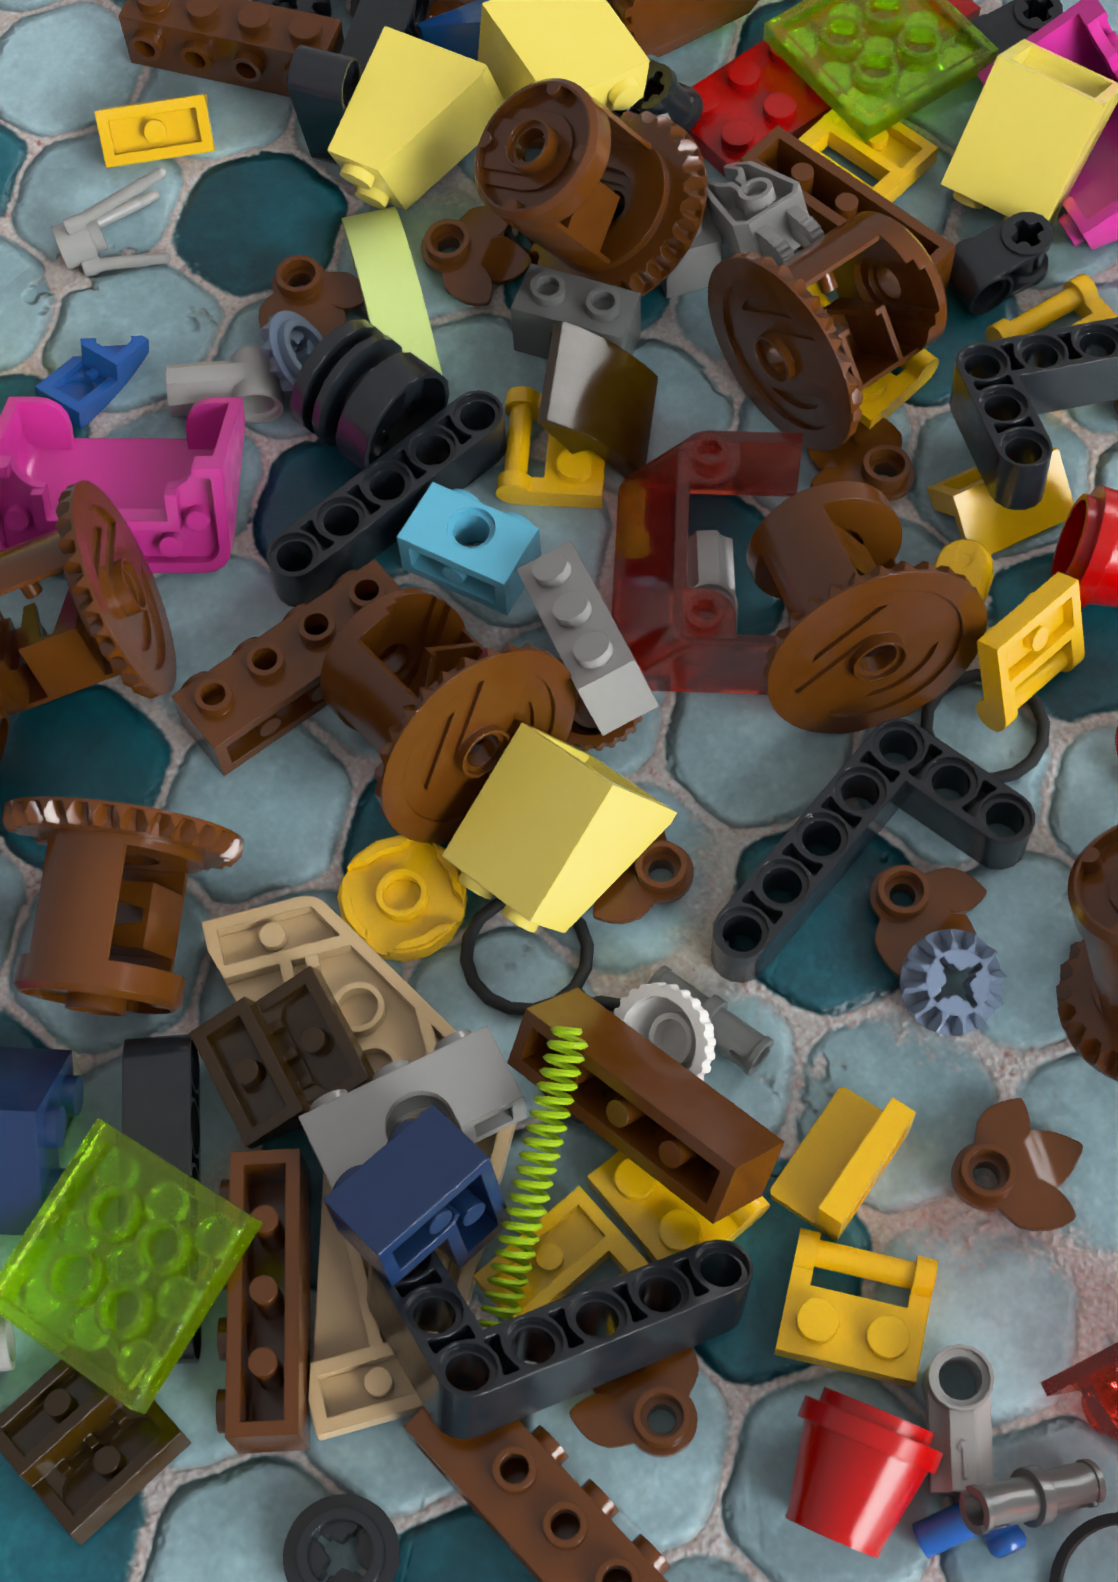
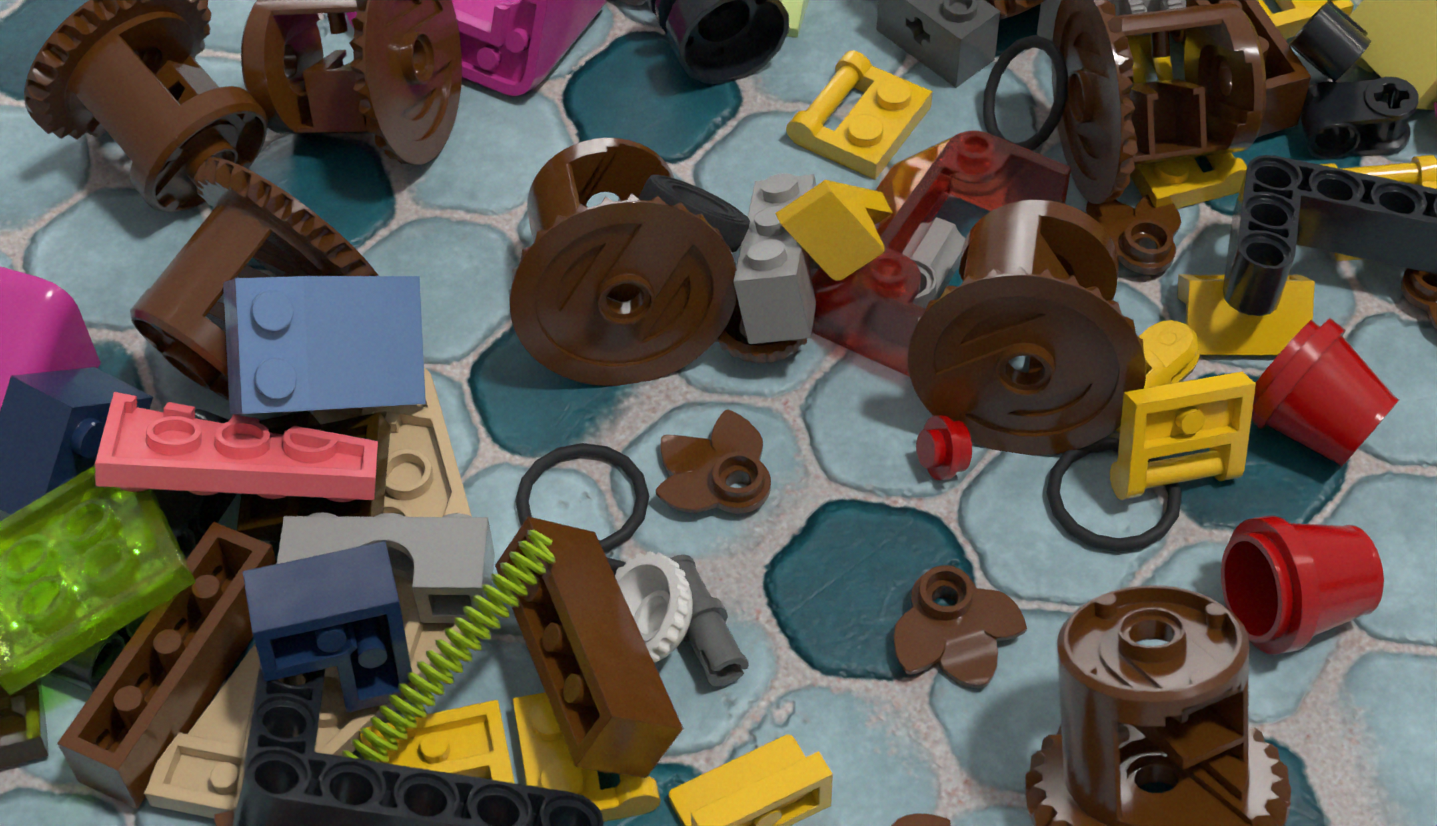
camera: 25 degrees right, 10 degrees down
reddish brown brick [171,559,401,776] -> none
black beam [266,390,507,607] -> none
yellow tile [337,835,468,962] -> none
medium azure brick [397,482,541,616] -> none
light yellow slope [442,723,677,933] -> none
dark brown slope [537,321,658,479] -> none
black beam [711,718,1035,983] -> none
sand blue gear [900,929,1007,1036] -> none
none -> coral wing [95,392,378,502]
none -> medium blue slope [223,276,426,414]
none -> black tyre [639,175,750,252]
none -> yellow slope [775,180,892,281]
none -> red plate [916,415,972,480]
none -> black piece [983,35,1069,155]
none -> black piece [1289,0,1371,82]

